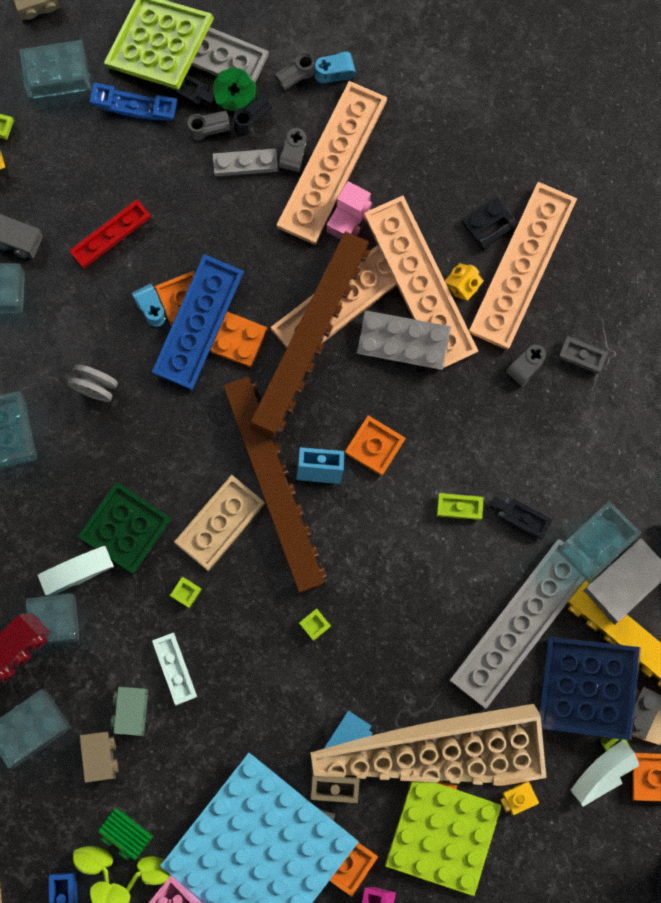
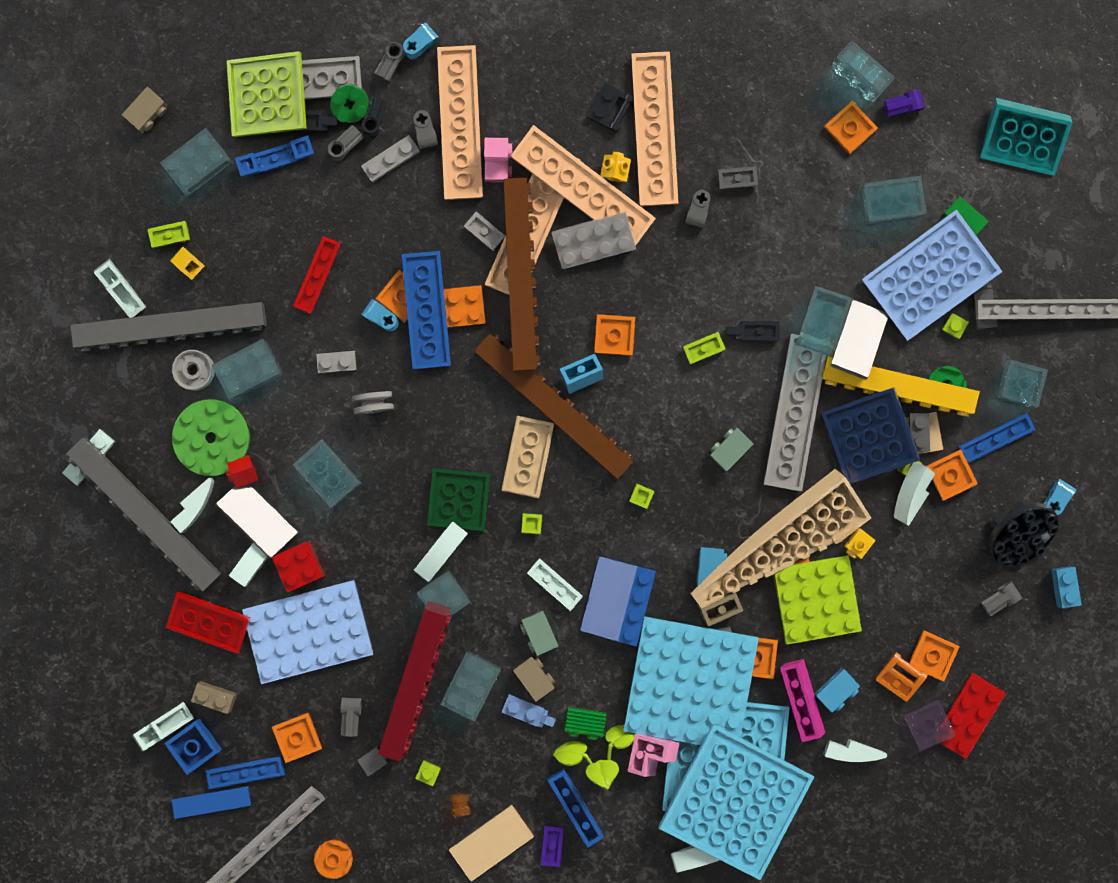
camera: 25 degrees left, 10 degrees up
none -> light grey plate [316,351,357,373]
none -> light grey plate [464,212,505,251]
none -> medium blue hinge [502,694,556,727]
none -> slope [580,556,656,646]
none -> sand green brick [709,428,753,472]

